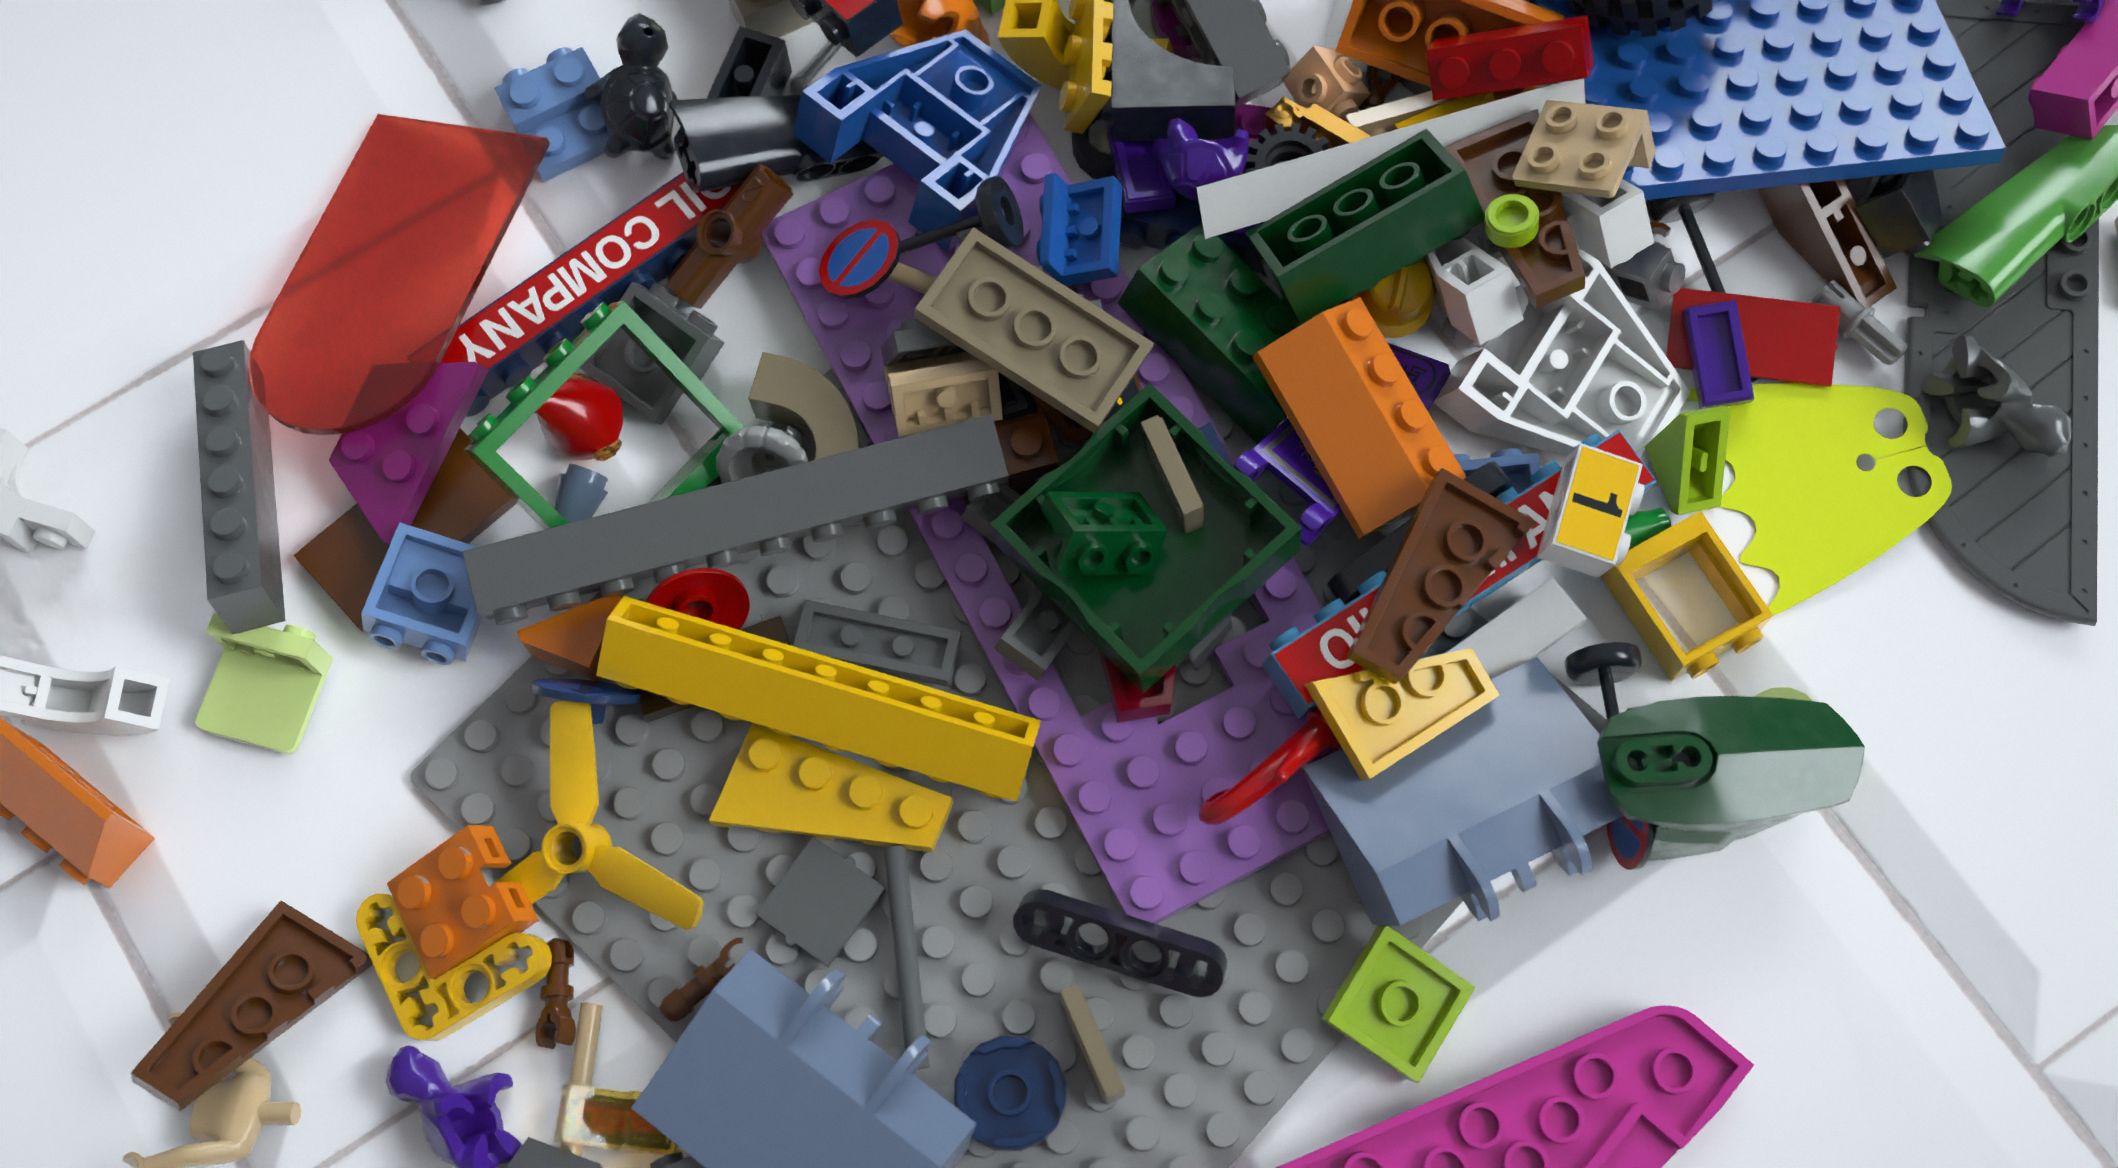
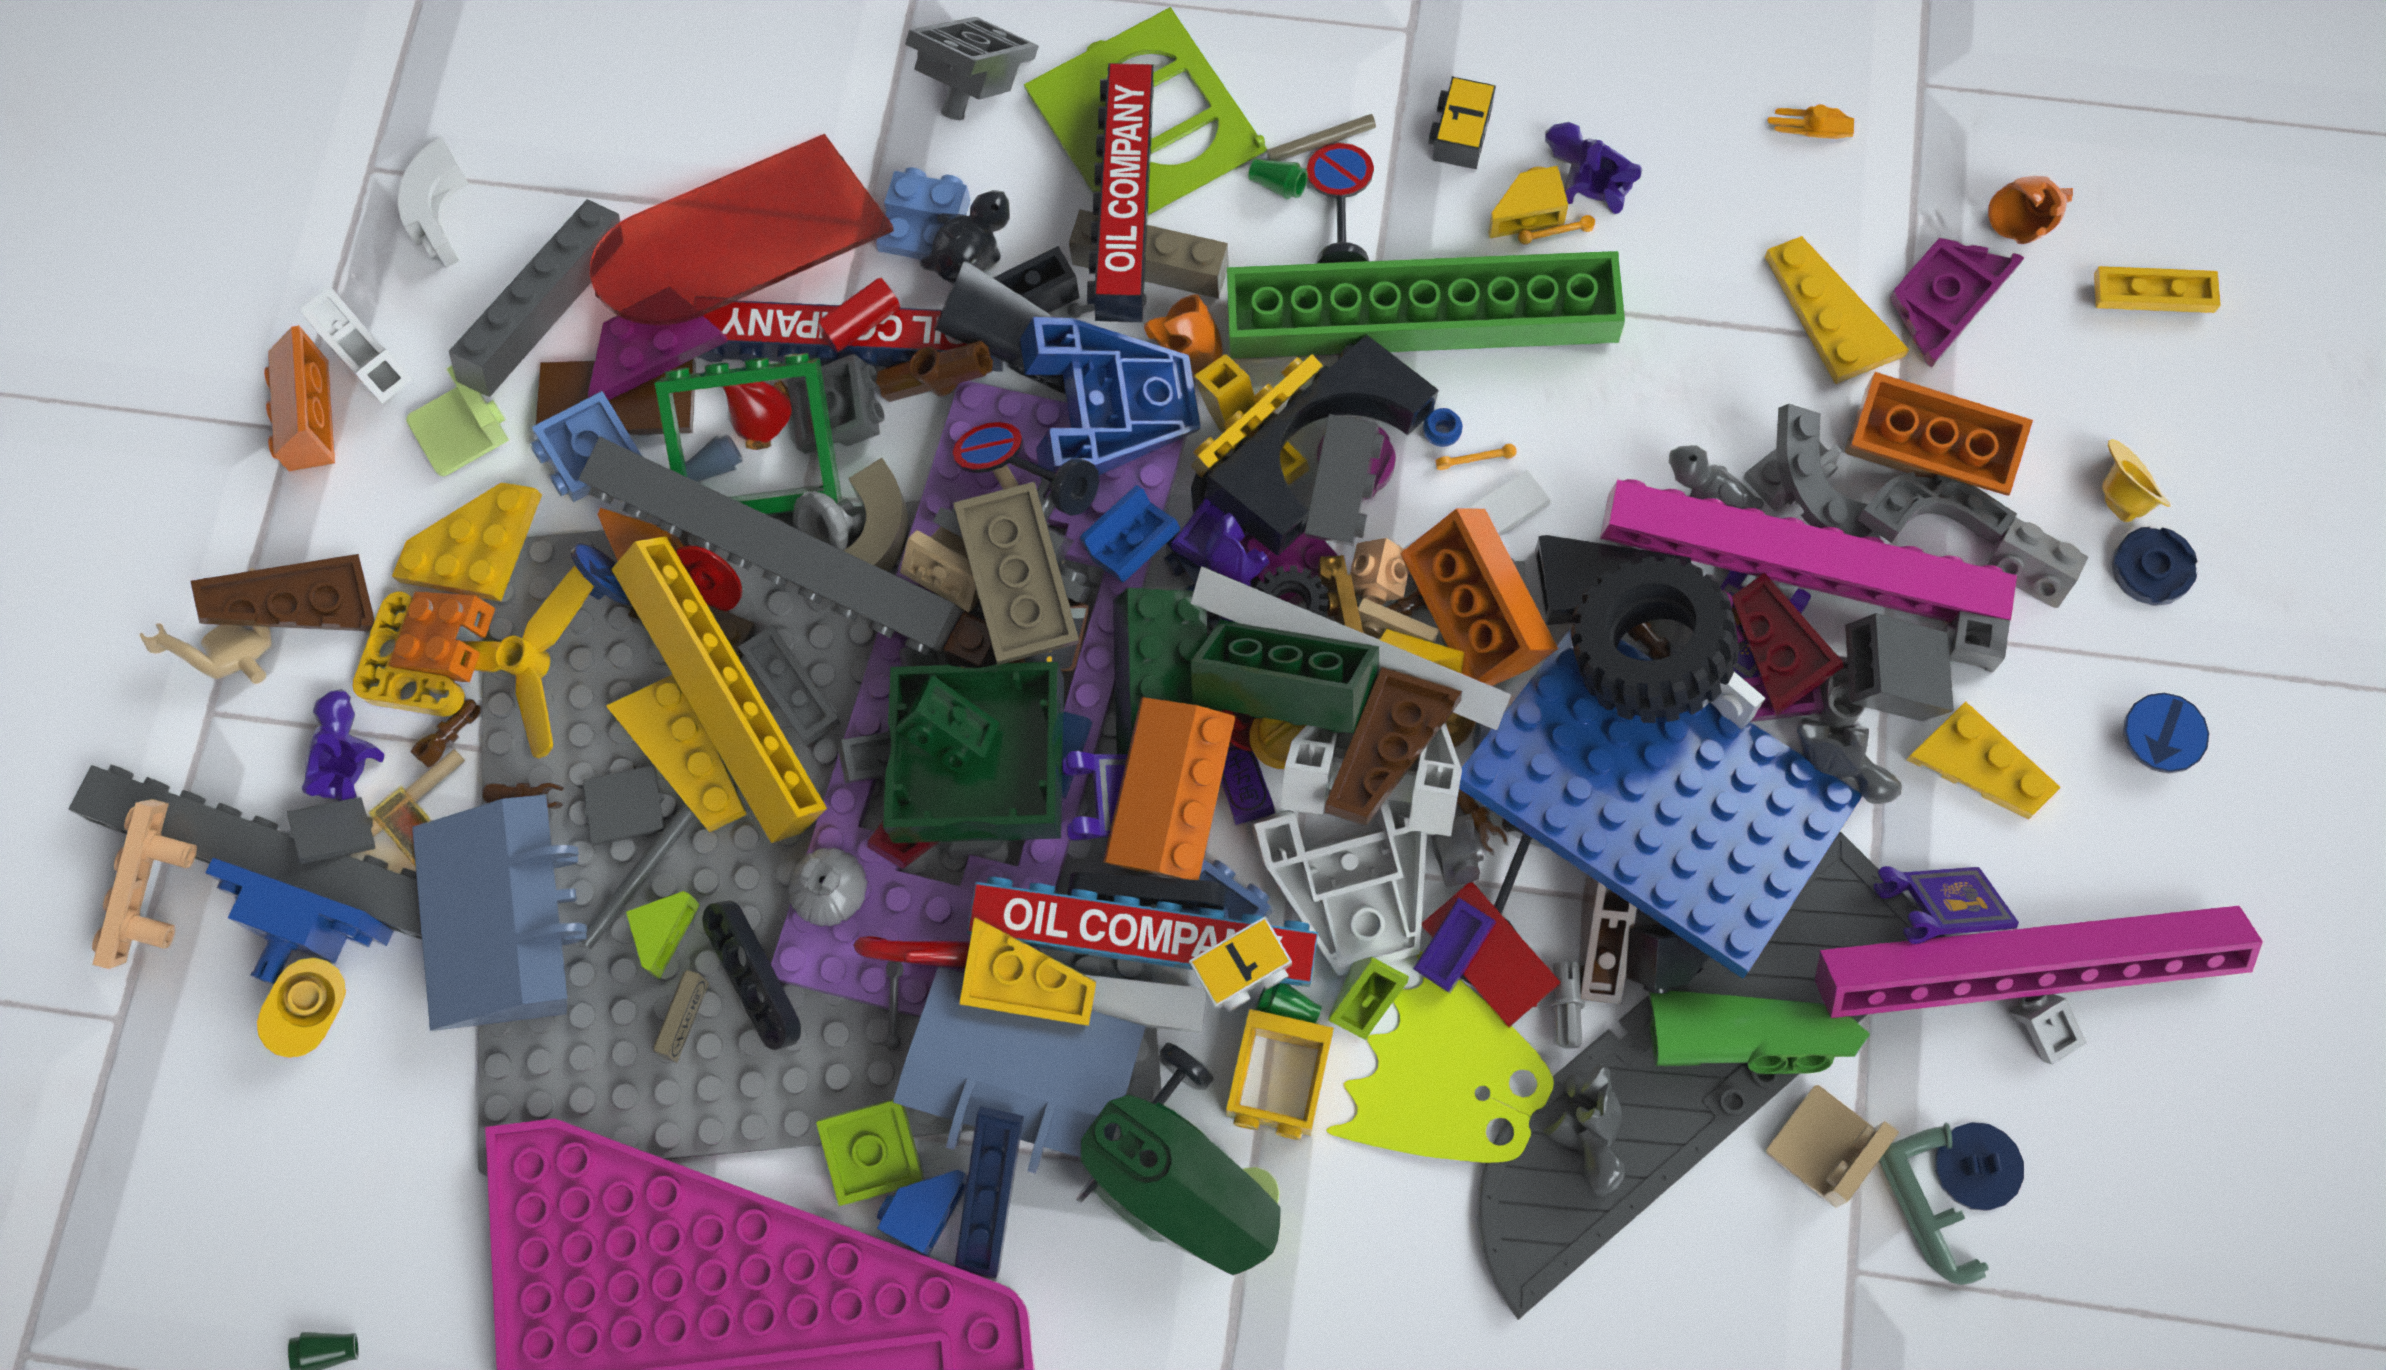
camera: 45 degrees right, 0 degrees up
dark blue tile [954,1036,1066,1152] -> none
dark tan tile [1141,415,1204,534] -> none
reddish brown wing [1346,468,1536,684] -> none
red brick [1426,15,1594,101] -> none
lime tile [1485,194,1539,248] -> none
tan bracket [1512,100,1656,198] -> none
none -> yellow plate [392,482,542,602]
none -> lime slope [626,891,700,979]
none -> light grey hair [788,848,868,927]
none -> red brick [818,277,901,353]
none -> blue slope [877,1169,968,1257]
none -> dark grey hinge [884,961,904,1050]
none -> dark blue tile [955,1106,1024,1279]

